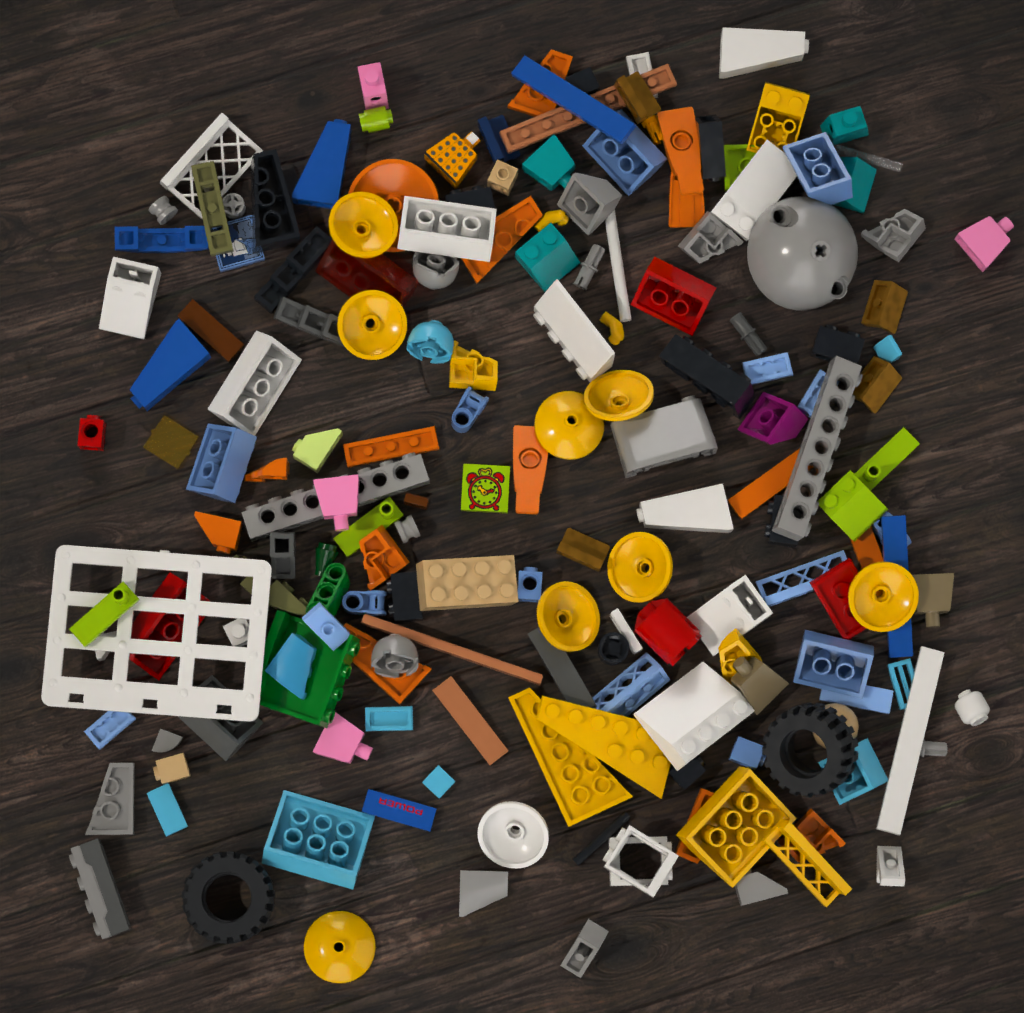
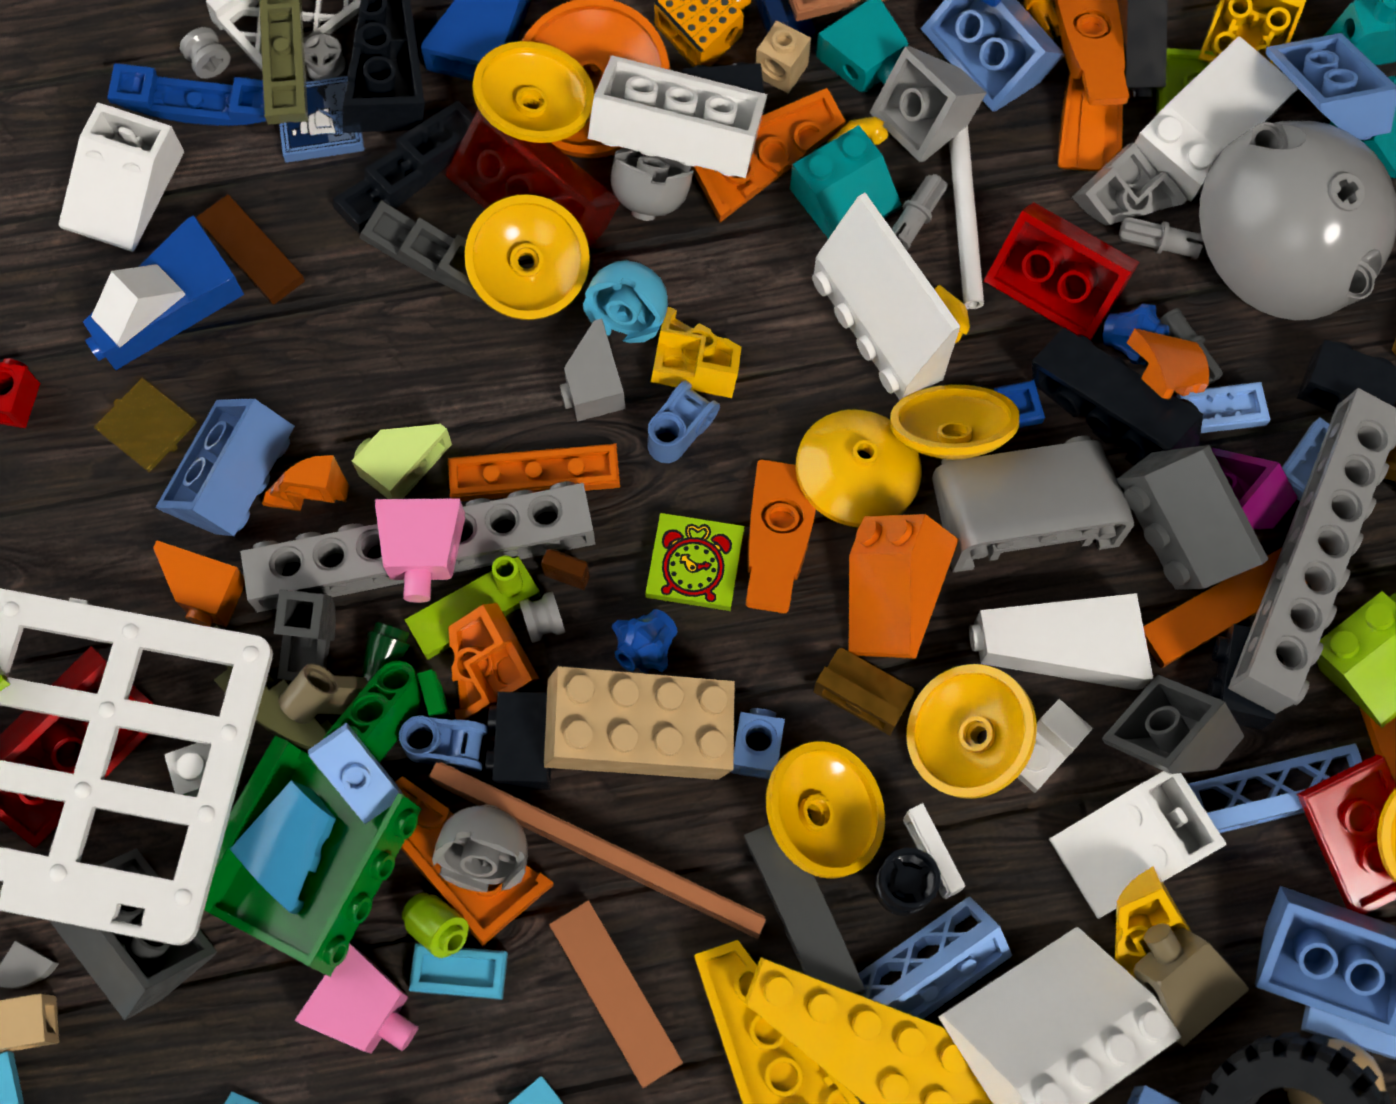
camera: 10 degrees right, 10 degrees down
white slope [208,331,302,436] -> none
red cylinder [634,598,702,666] -> none
none -> white slope [91,264,185,347]
none -> dark tan piece [278,663,368,724]
none -> lime brick [402,893,469,958]
none -> green tile [417,669,451,720]
none -> light grey slope [559,319,625,422]
none -> blue rock [611,609,678,674]
none -> orange slope [849,514,959,659]
none -> blue tile [993,380,1045,428]
none -> white slope [1017,699,1093,793]
none -> dark grey slope [1102,674,1245,774]
none -> blue rock [1103,303,1169,365]
none -> dark grey slope [1116,445,1268,590]
none -> light grey axle [1119,217,1203,259]
none -> orange slope [1127,328,1209,399]

